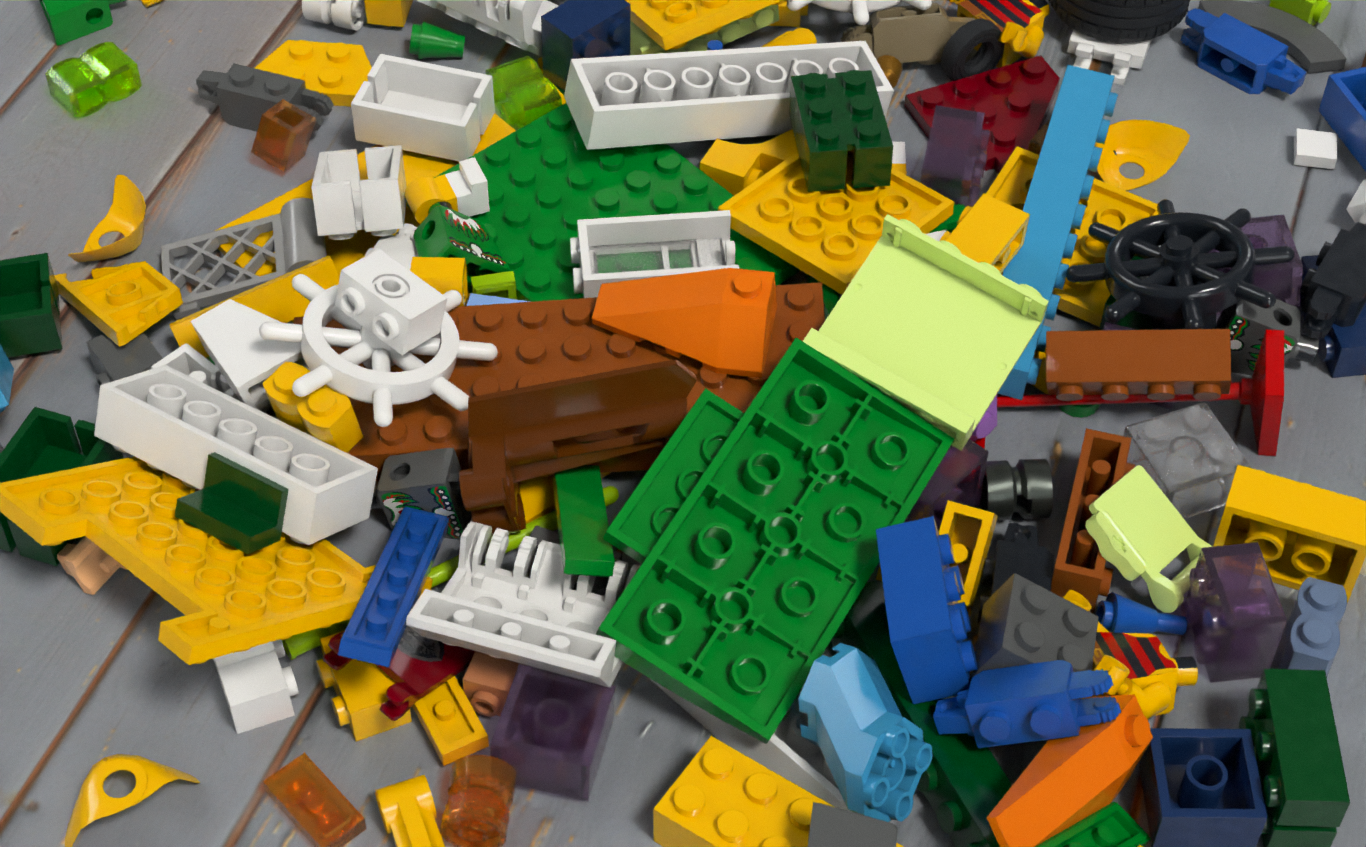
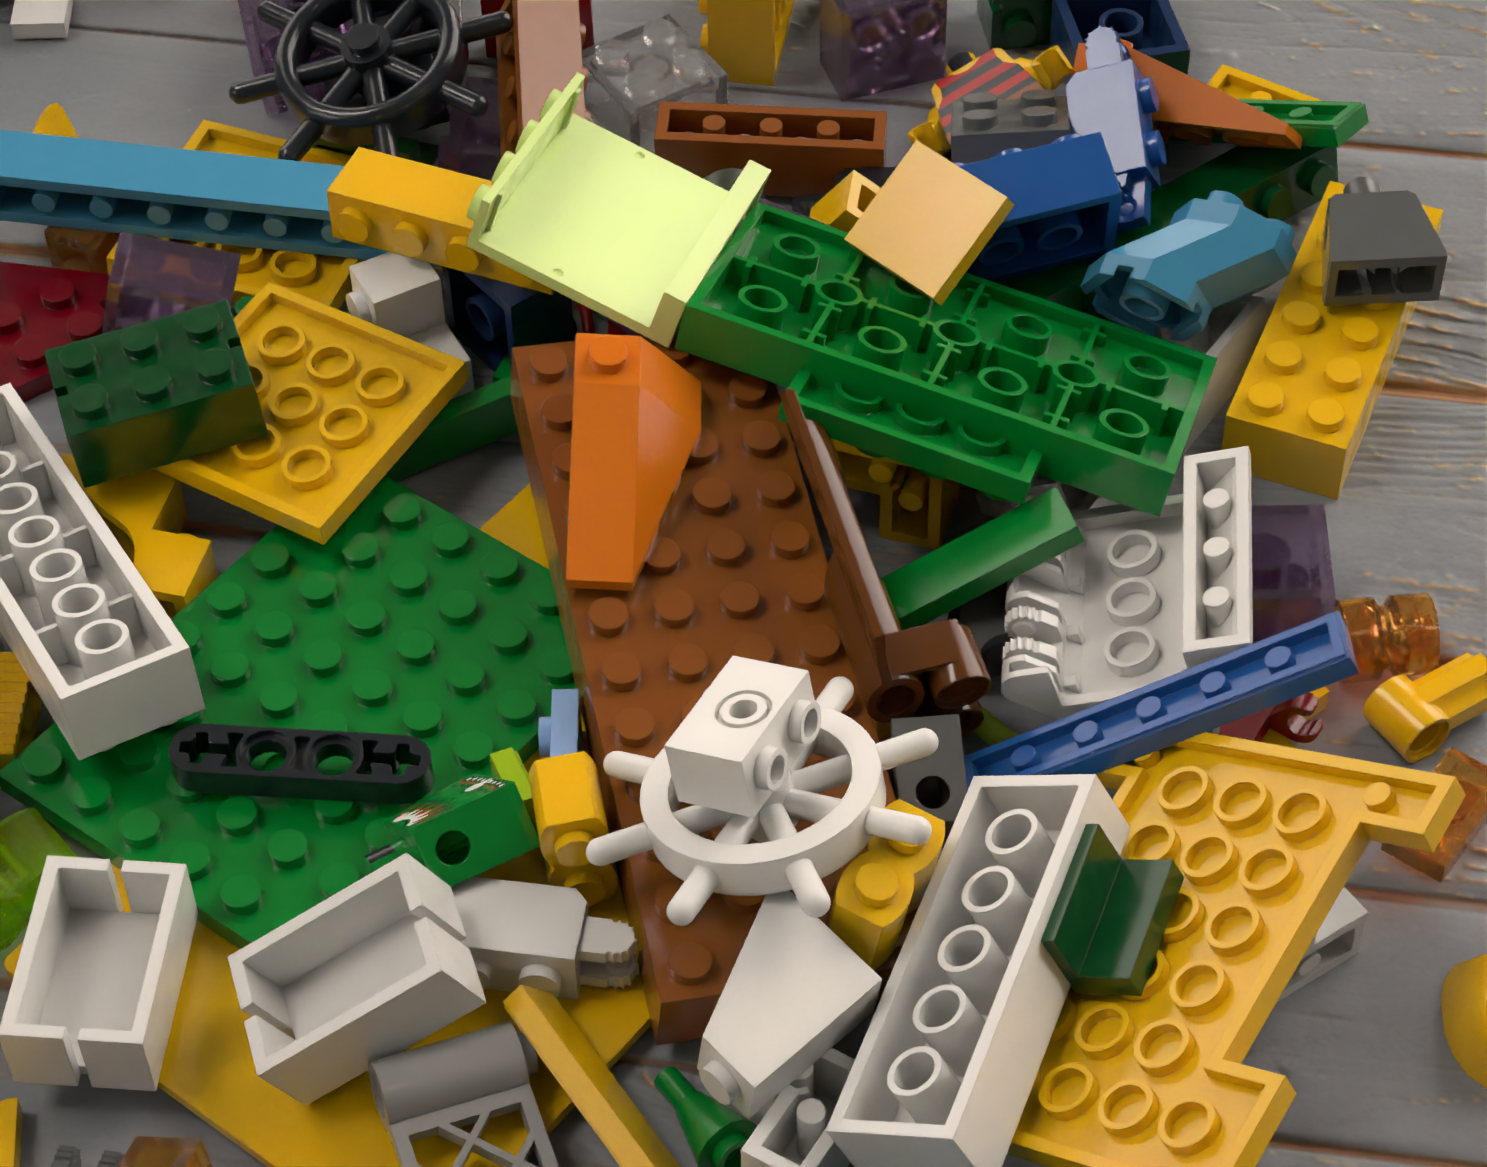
camera: 100 degrees left, 0 degrees up
leg [404,157,490,224] -> none
white door [570,210,739,298] -> none
yellowish green piece [1085,465,1223,613] -> none
blue cone [1096,592,1187,635] -> none
none -> black beam [168,724,434,804]
none -> yellow tile [844,140,1015,306]

